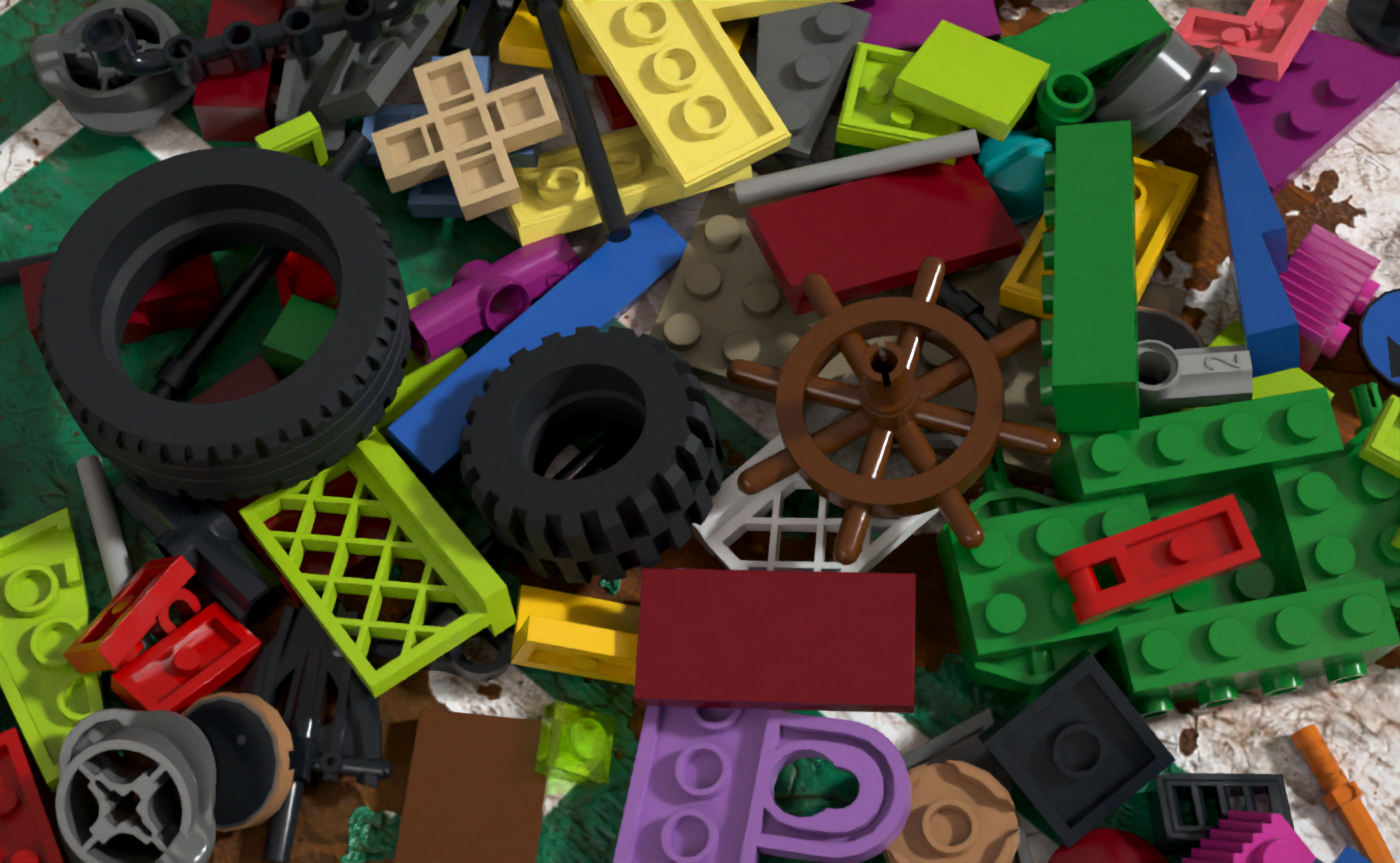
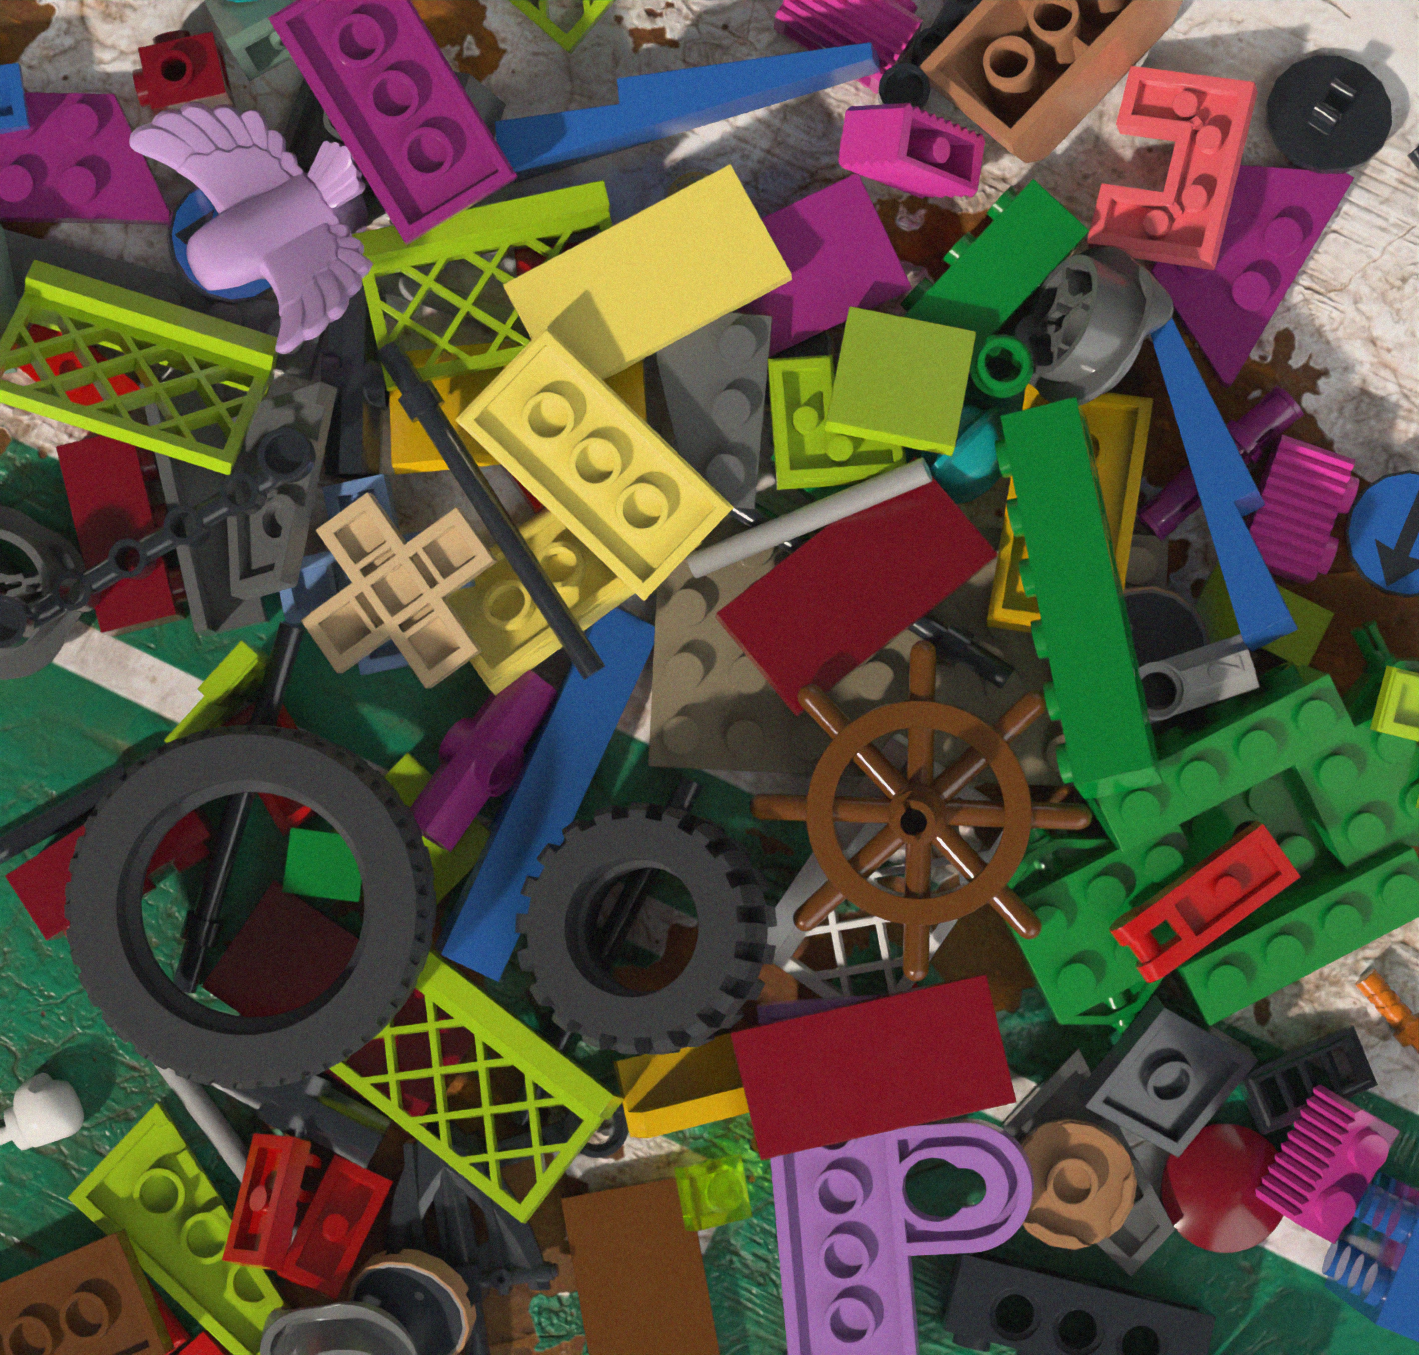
camera: 15 degrees left, 25 degrees up
none -> magenta pin [1136,385,1304,542]

